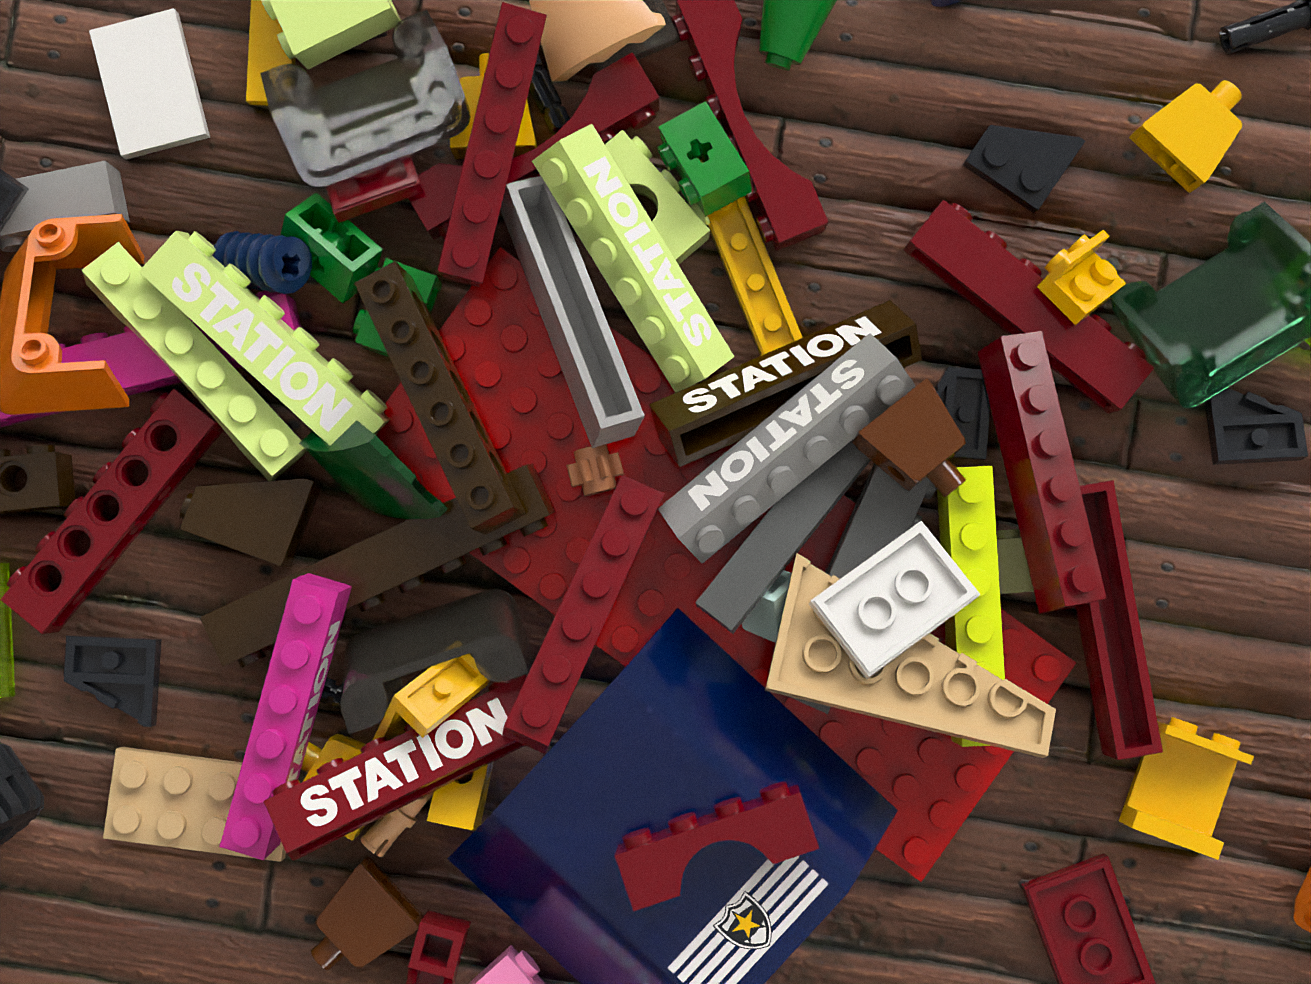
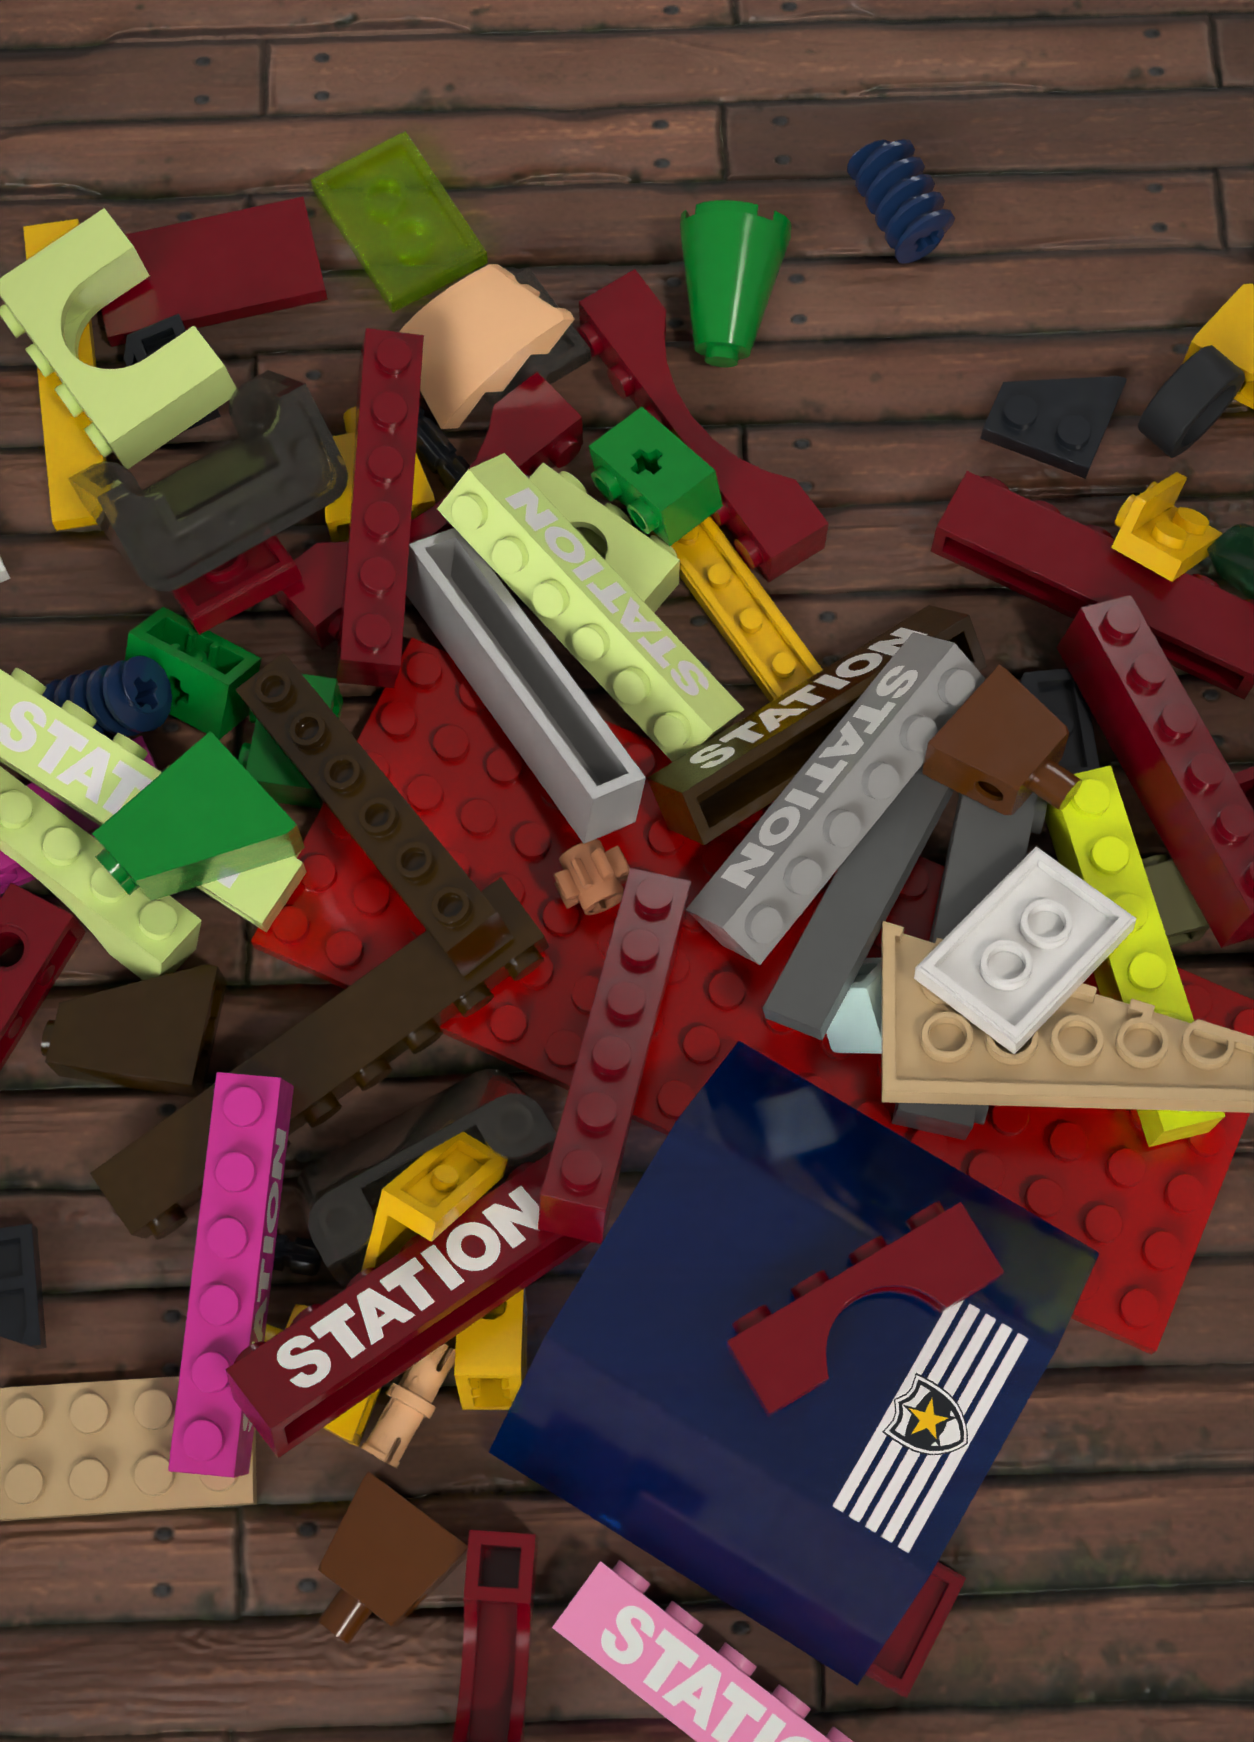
camera: 10 degrees left, 15 degrees down
dark green slope [299,420,448,519] -> none
none -> green slope [92,731,305,901]
none -> black tyre [1138,345,1245,458]

